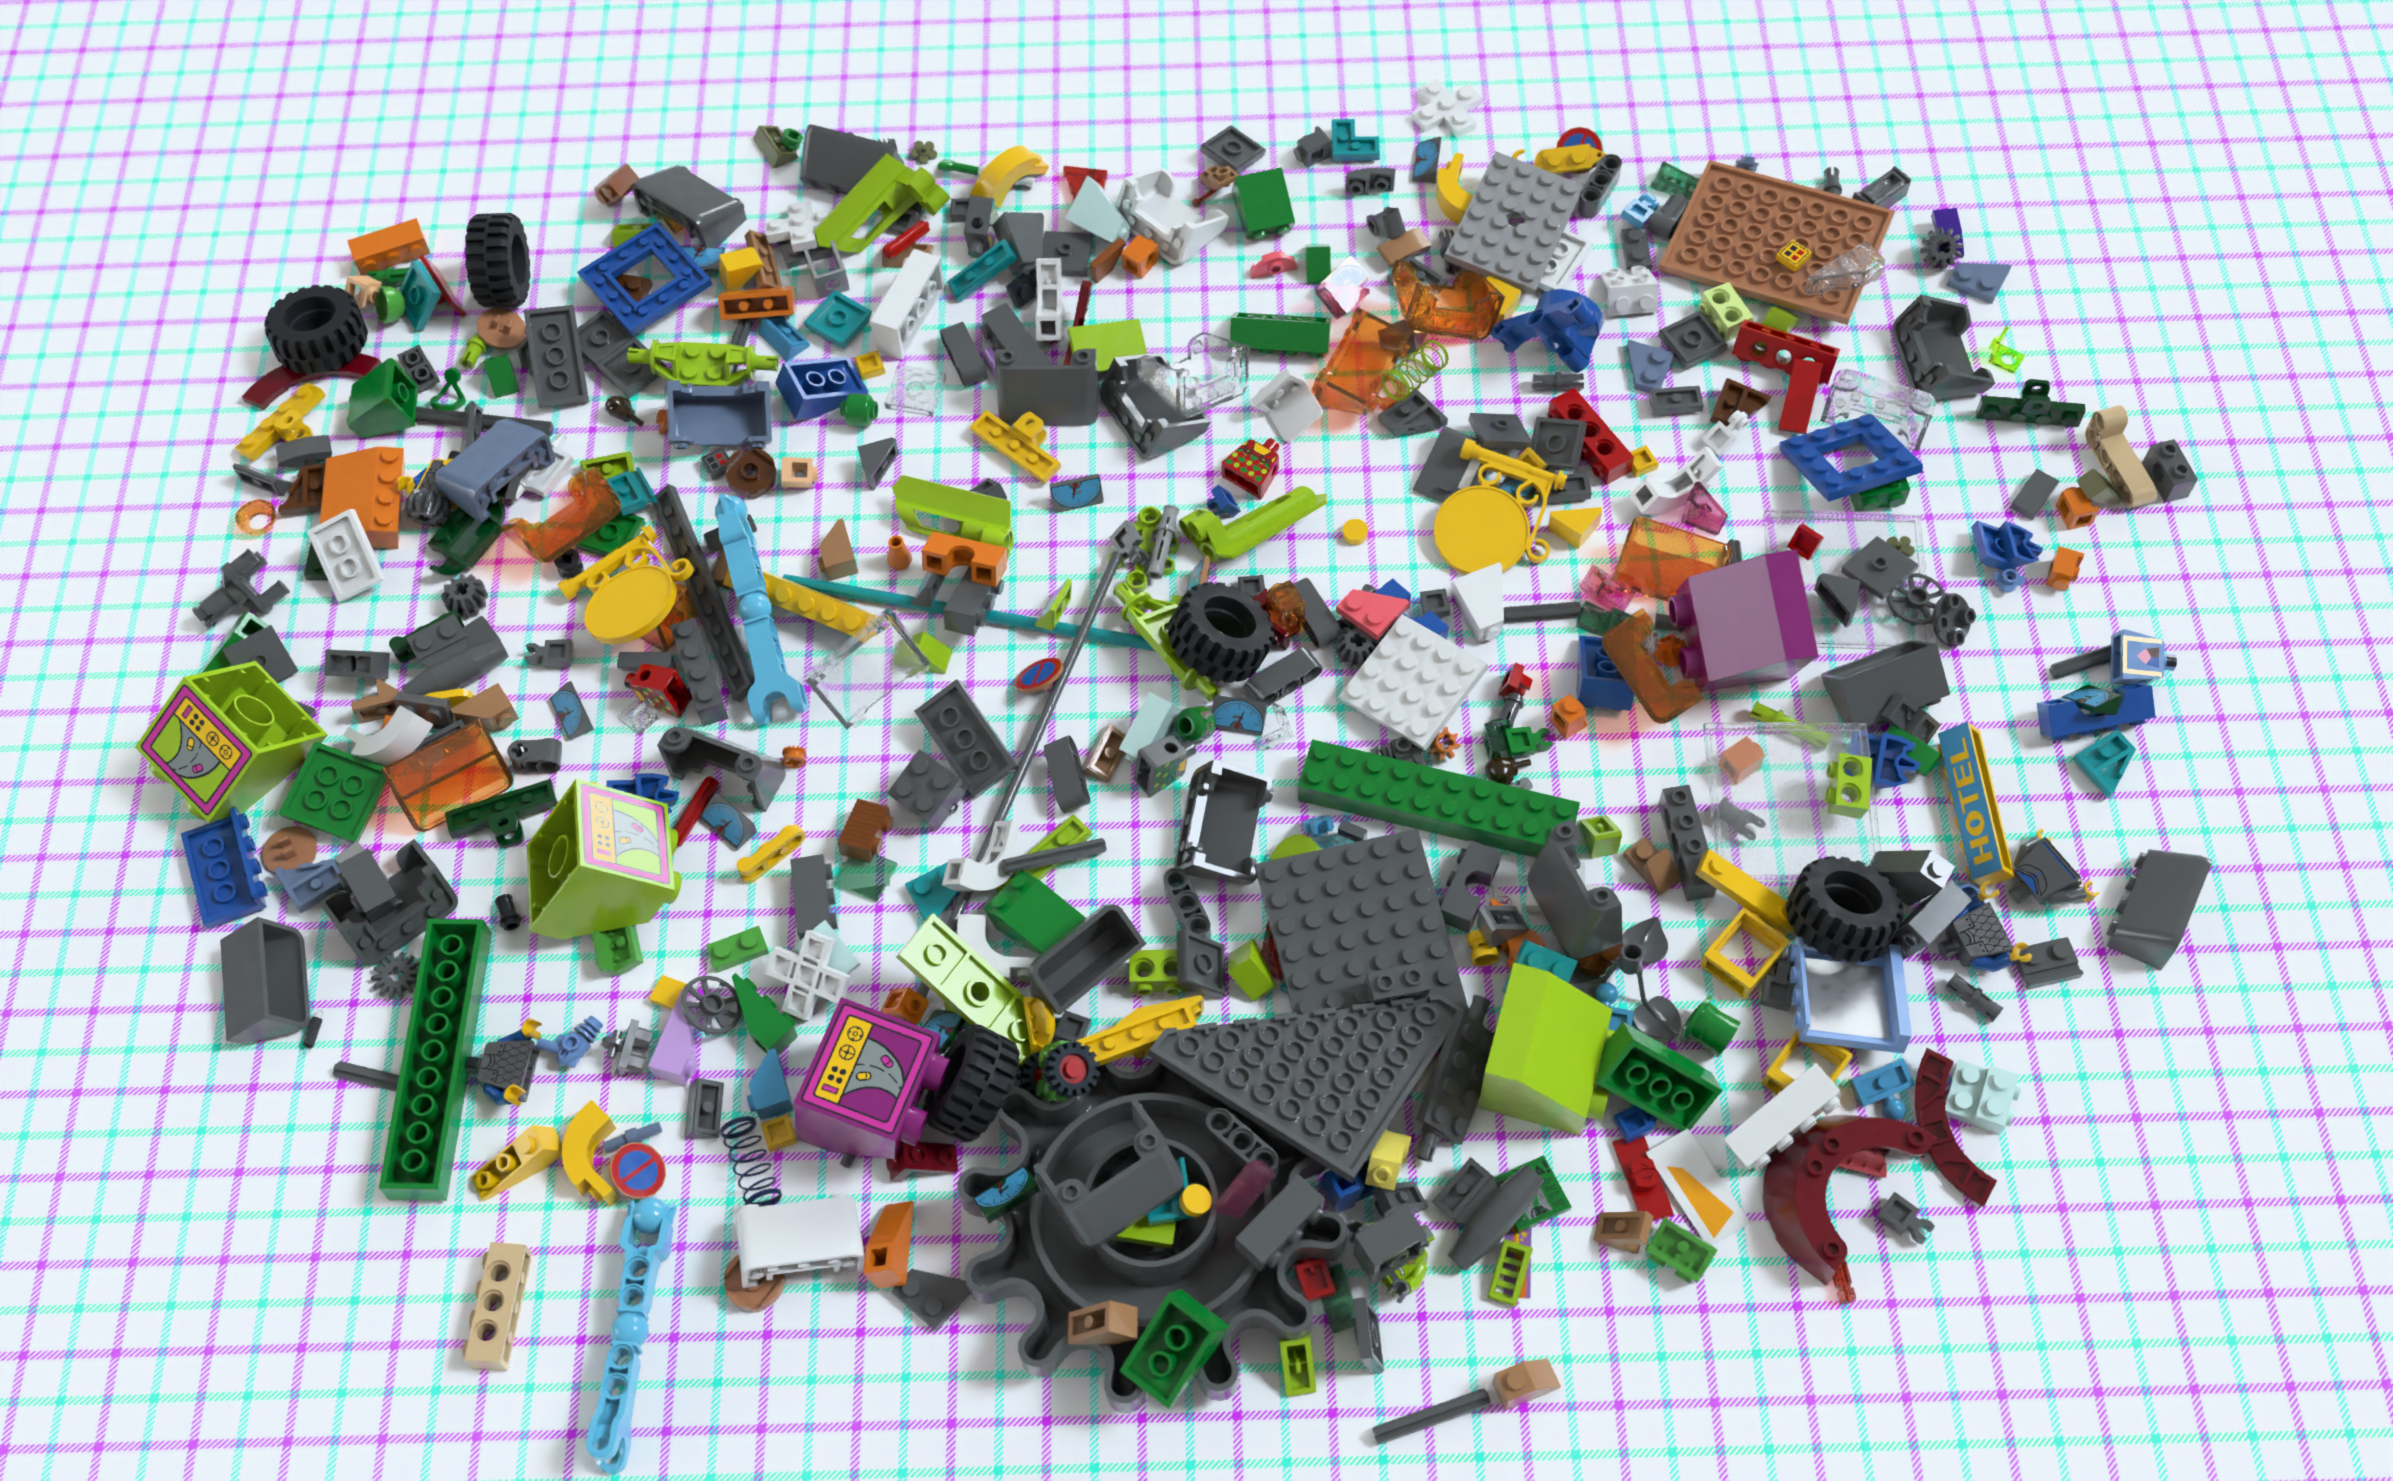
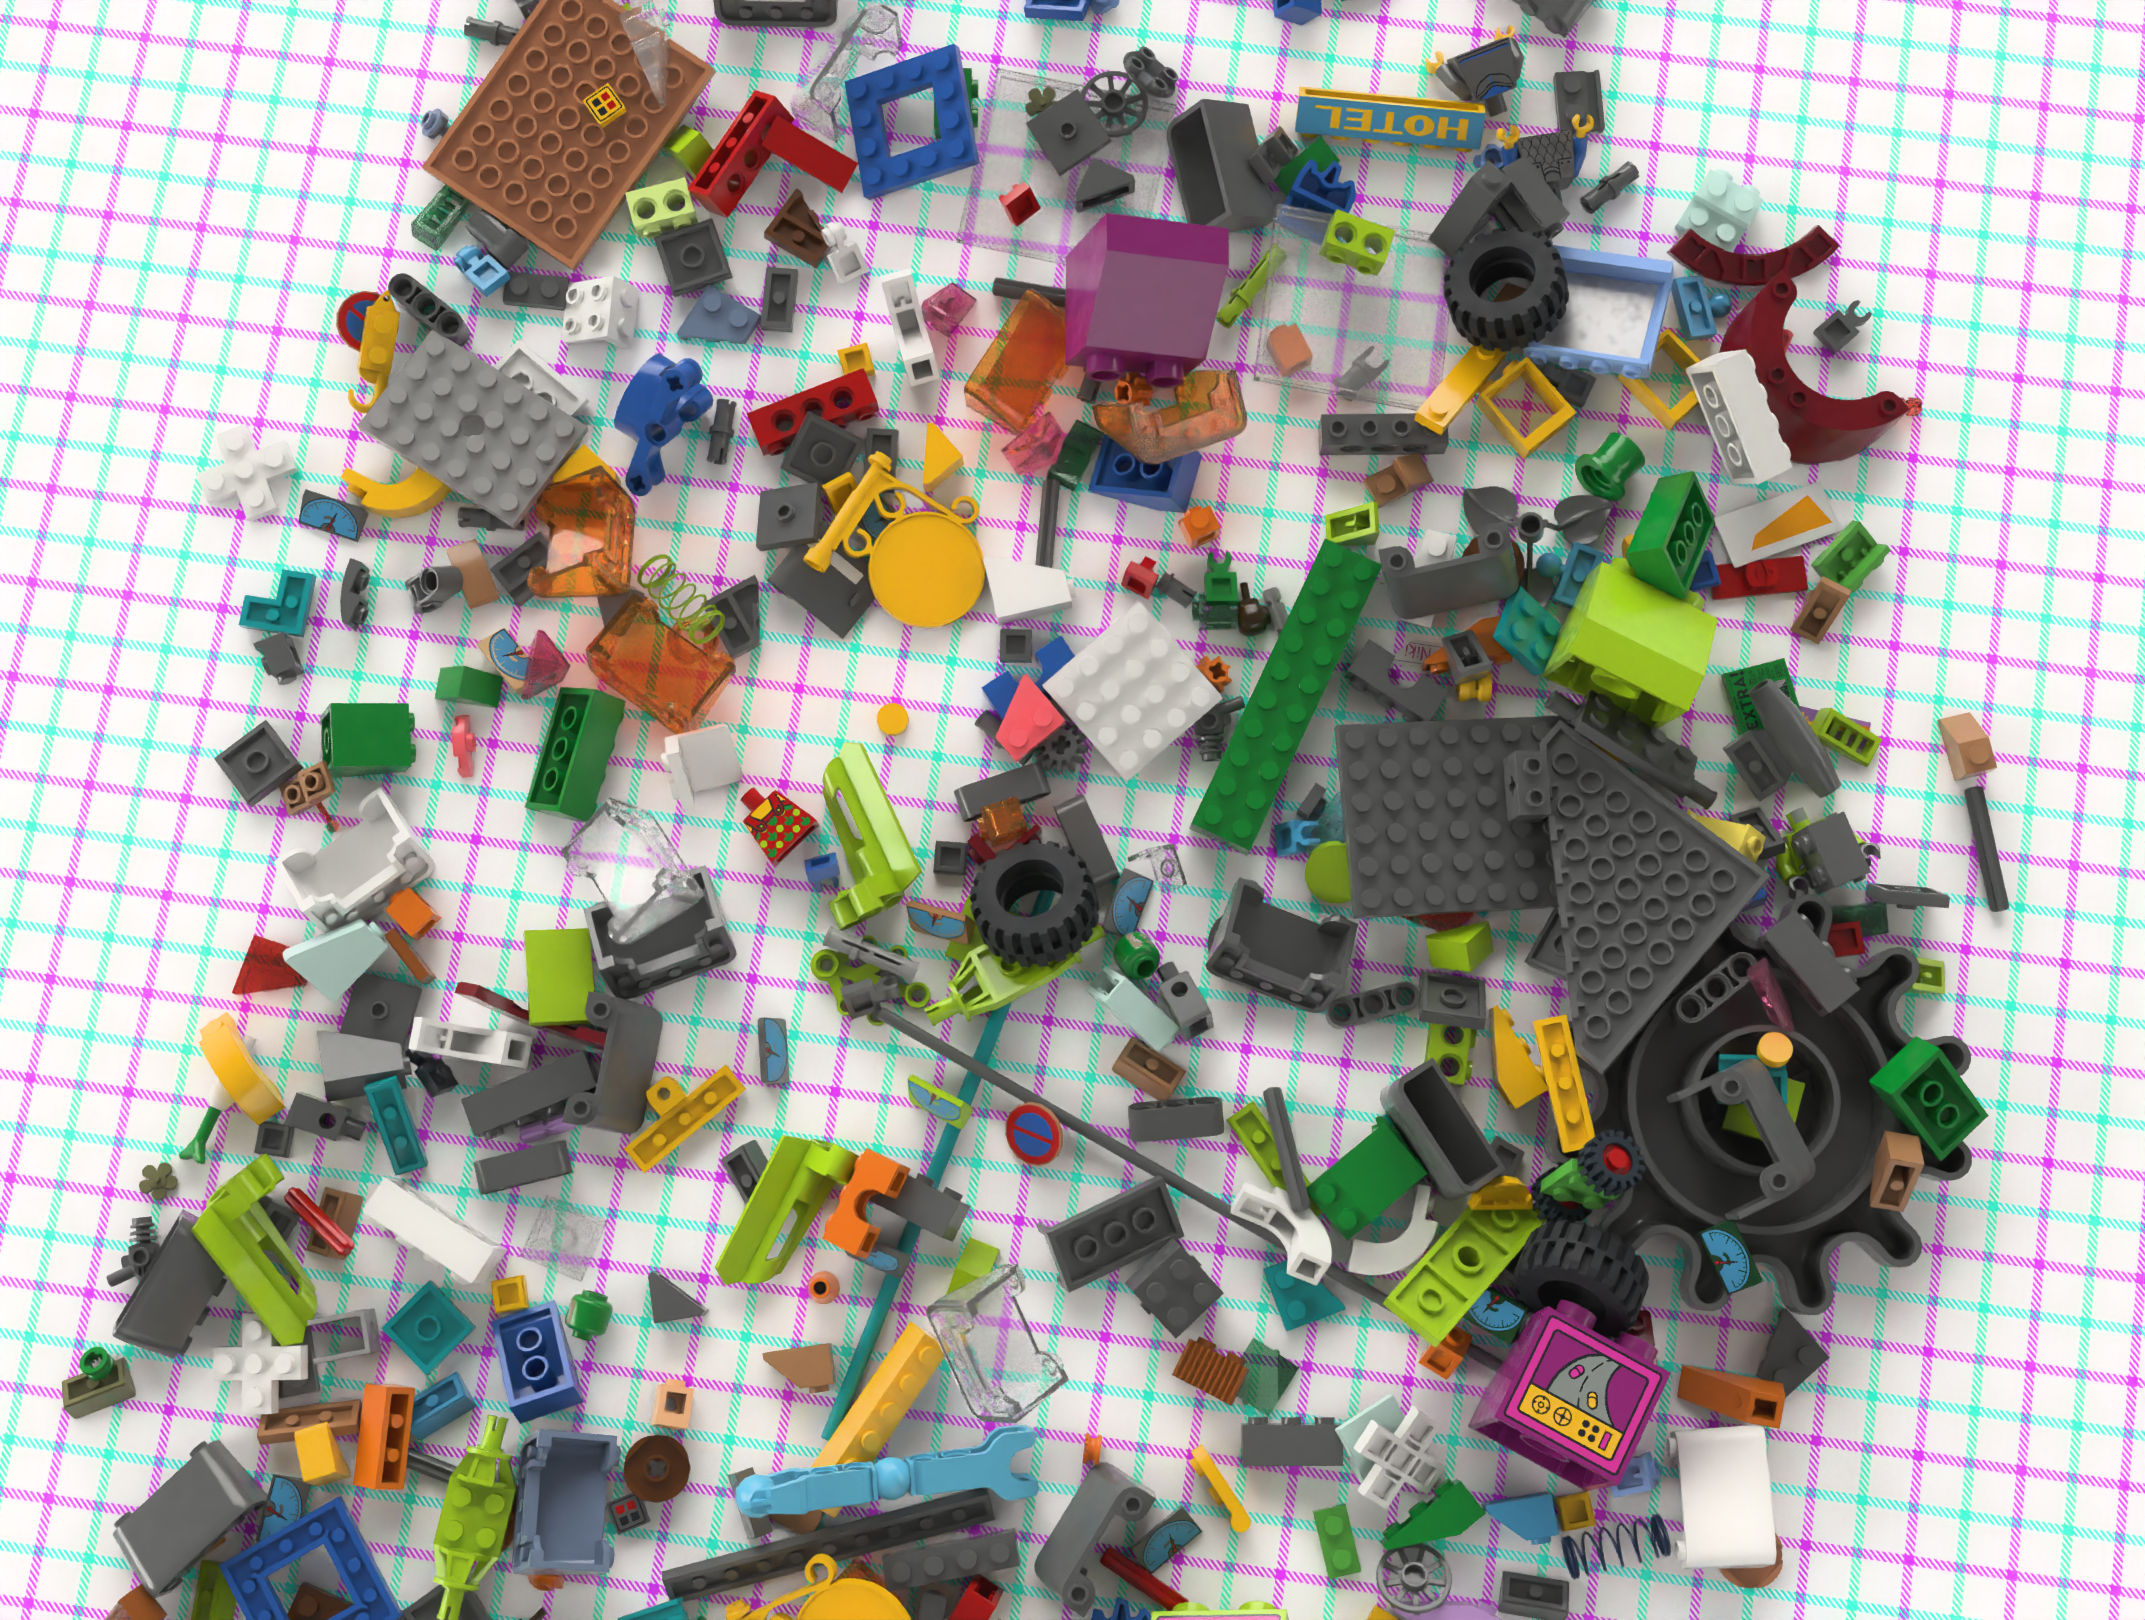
camera: 80 degrees left, 20 degrees up
none -> light blue bracket [1611,1451,1661,1498]

